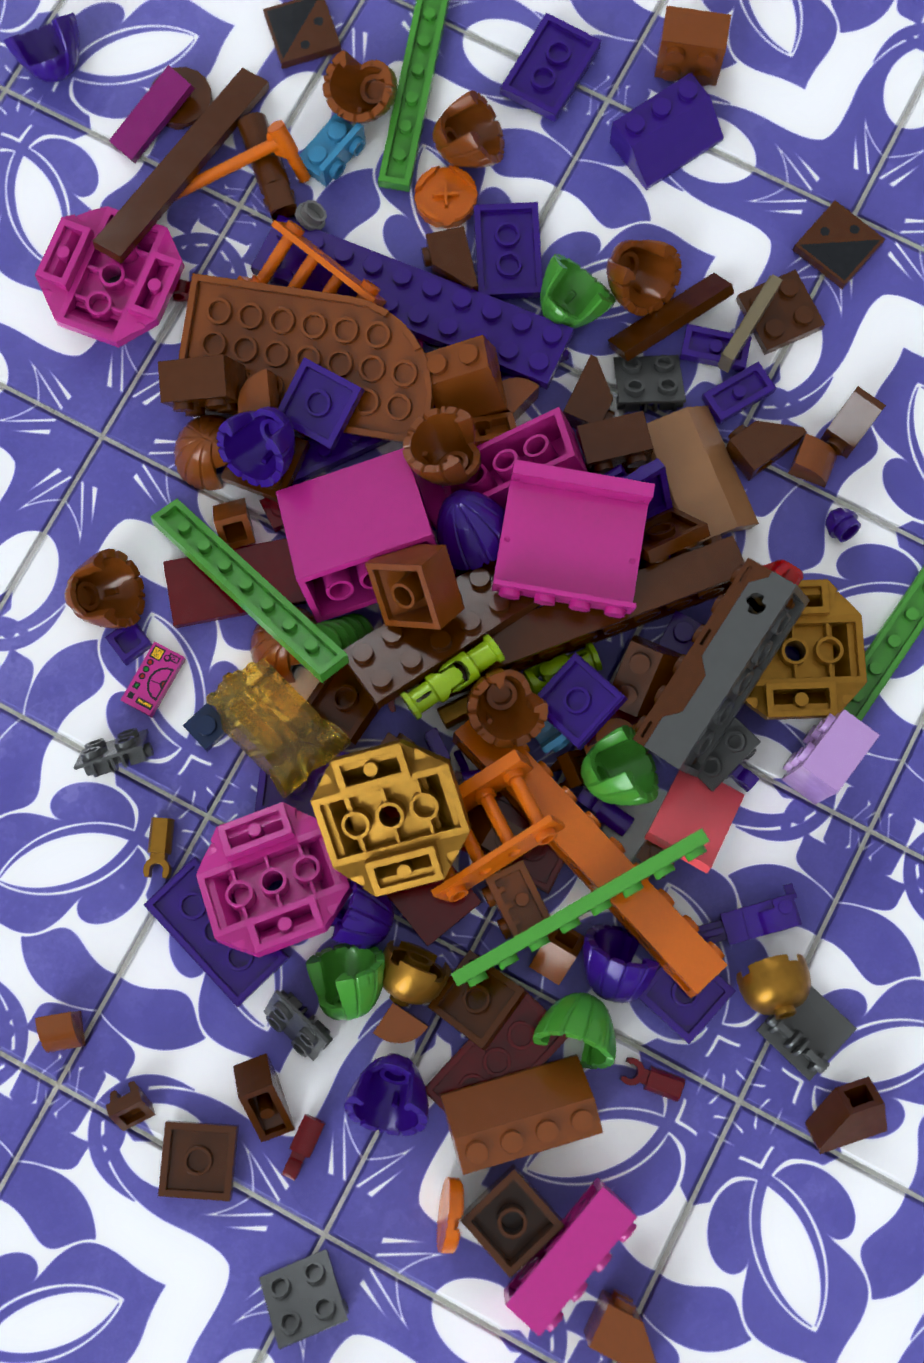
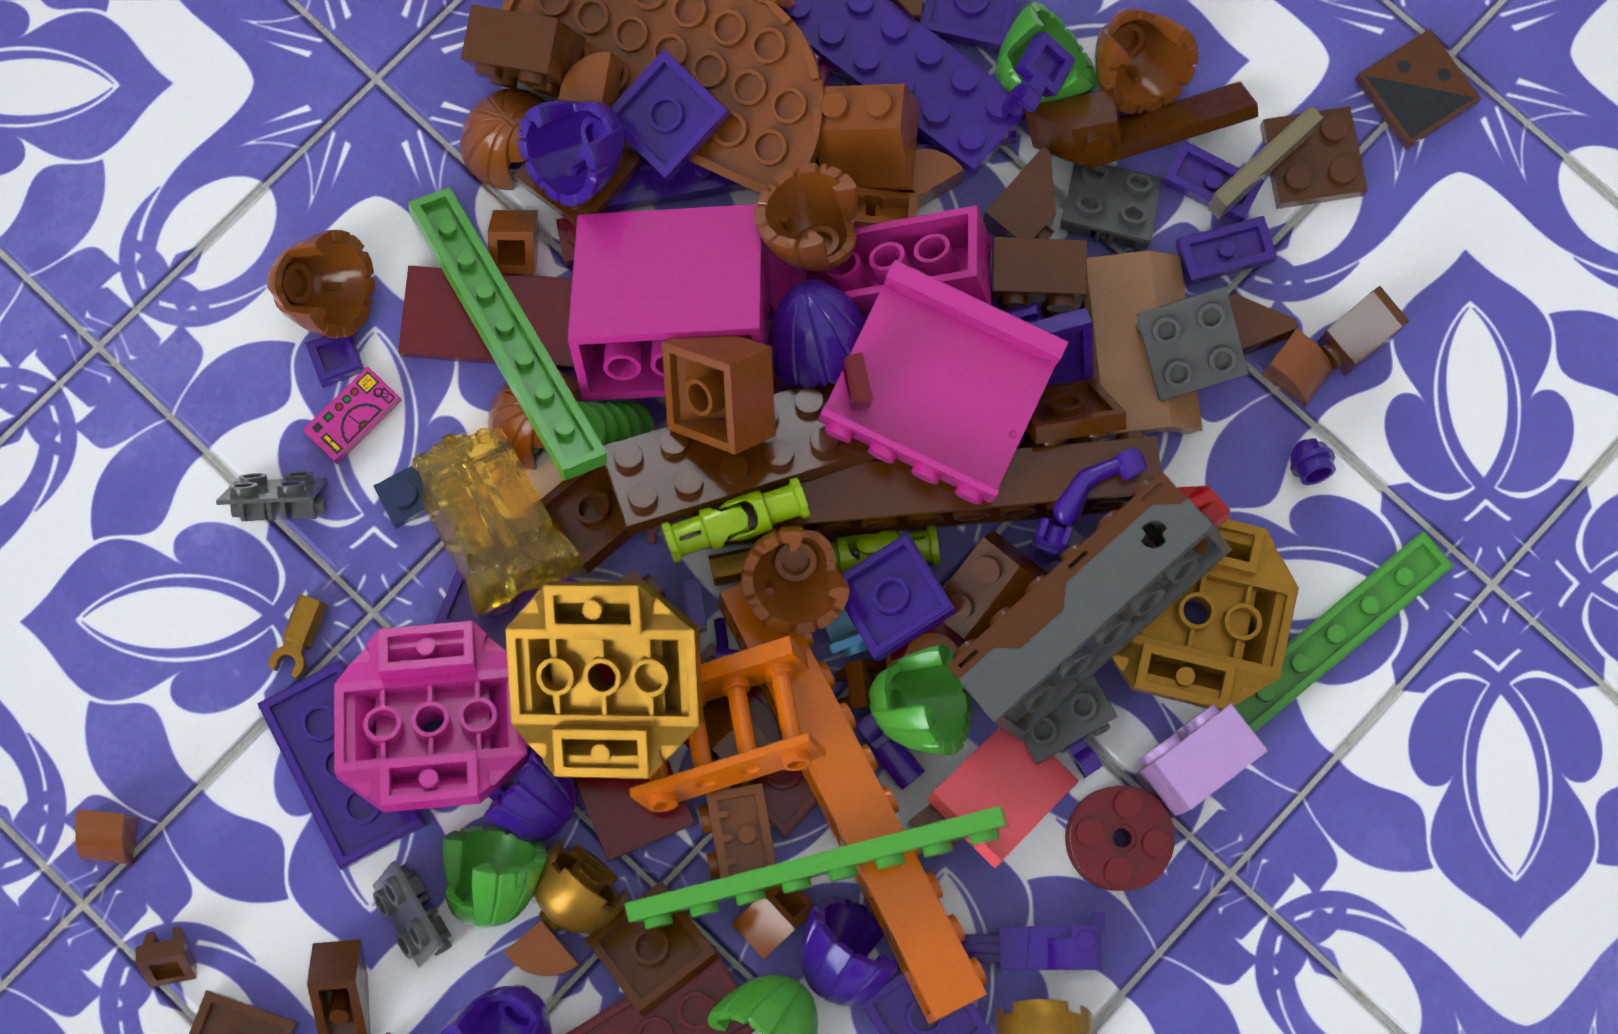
camera: 10 degrees right, 0 degrees up
none -> dark red tile [842,352,873,410]
none -> dark purple plate [1001,31,1076,117]
none -> reddish brown slope [1025,89,1124,166]
none -> dark purple bar [1031,518,1075,562]
none -> dark purple piece [1052,448,1147,525]
none -> dark red wheel [1065,785,1175,891]
none -> dark grey hinge [1135,286,1249,401]

